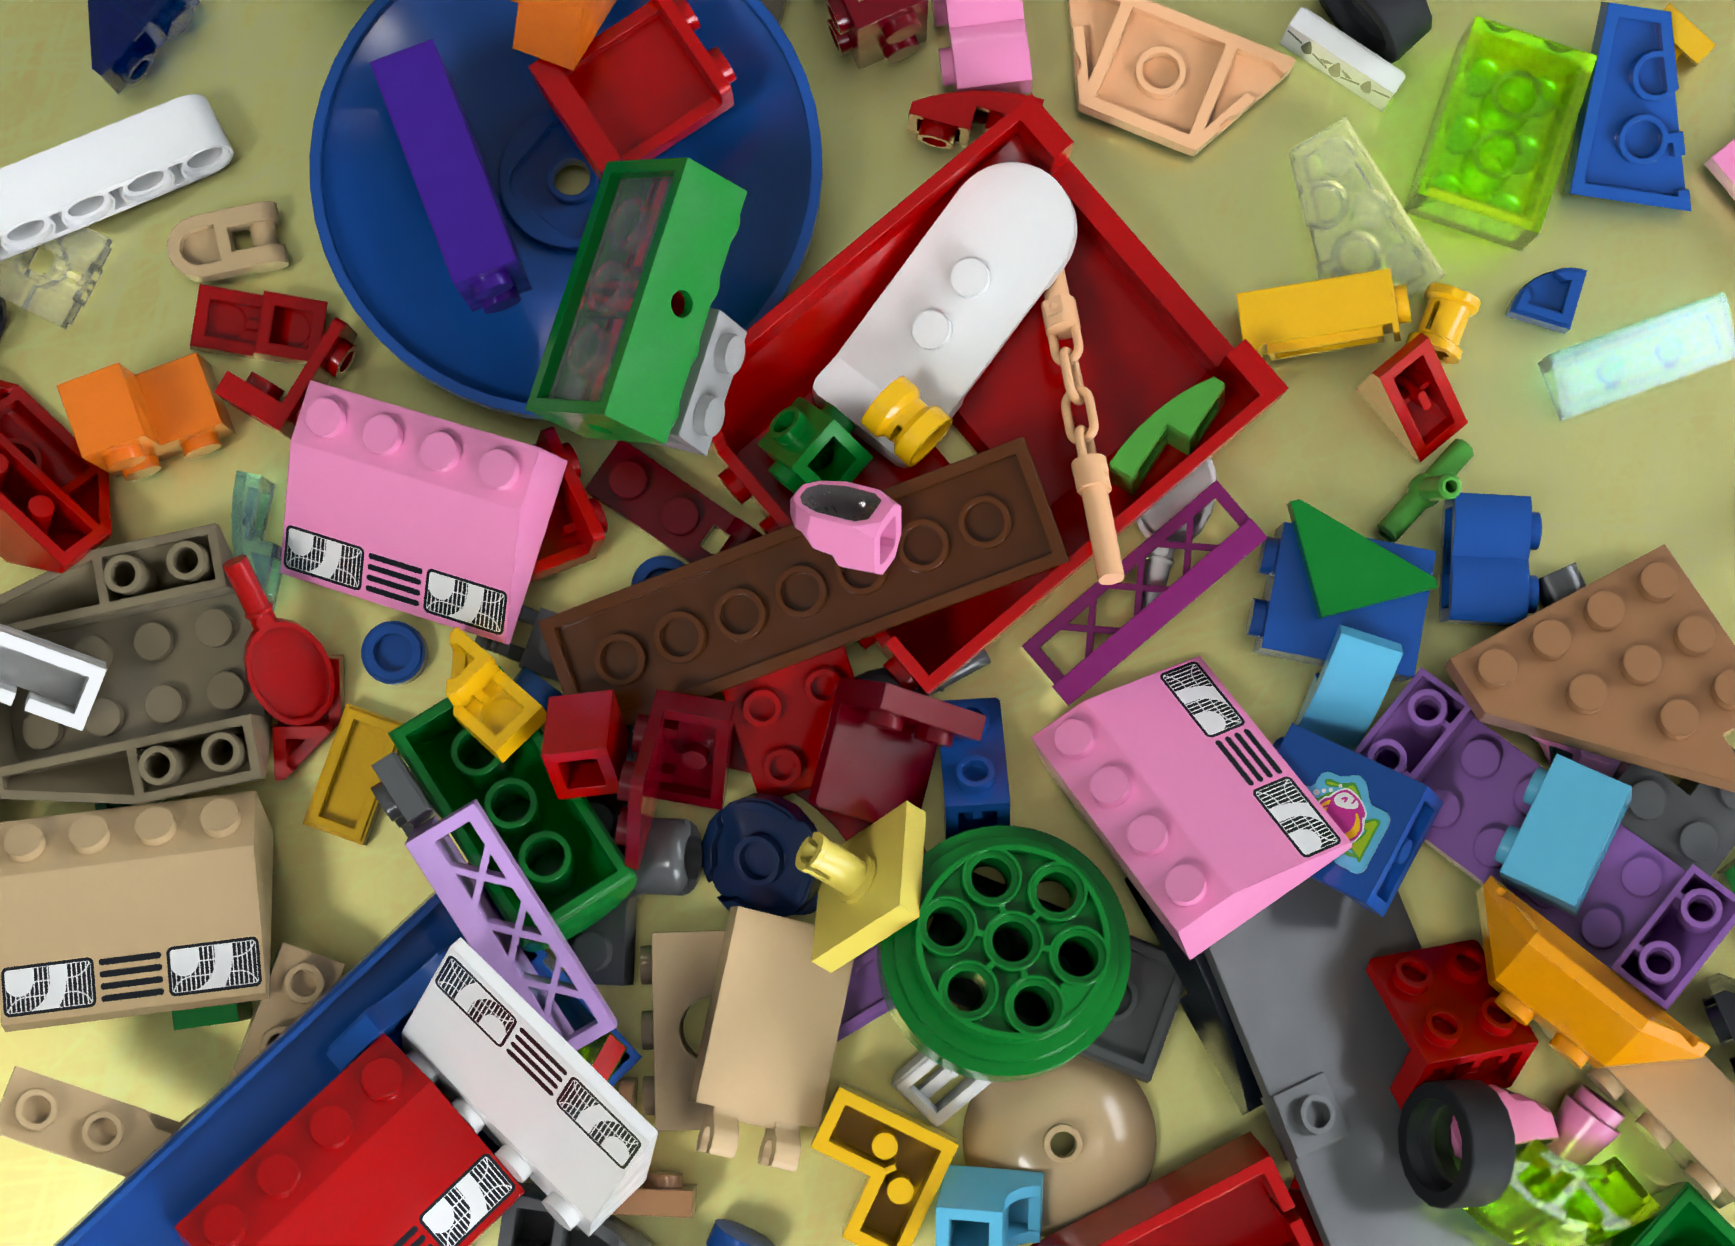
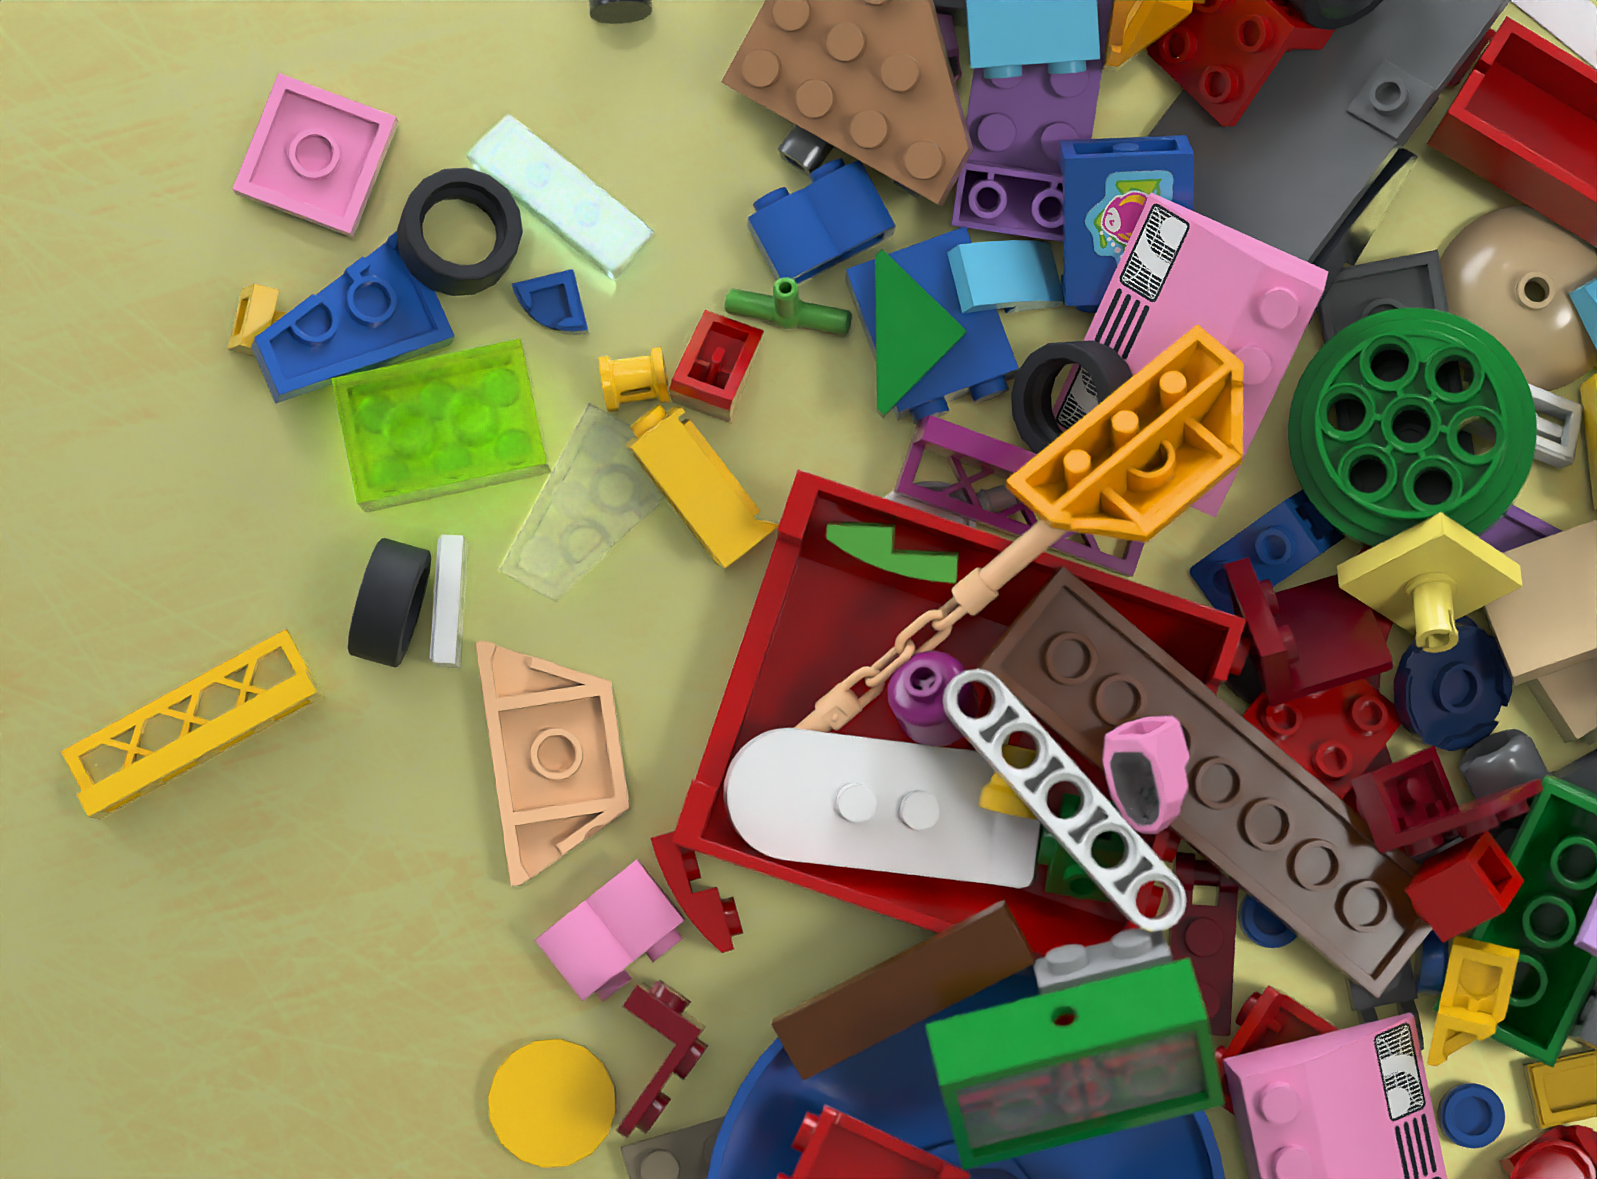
camera: 120 degrees left, 0 degrees up
none -> black tyre [396,168,523,296]
none -> reddish brown tile [771,900,1036,1081]
none -> magenta head [888,650,979,747]
none -> white beam [943,669,1186,931]
none -> light orange wedge [1006,324,1244,543]
none -> black tyre [1011,340,1133,454]

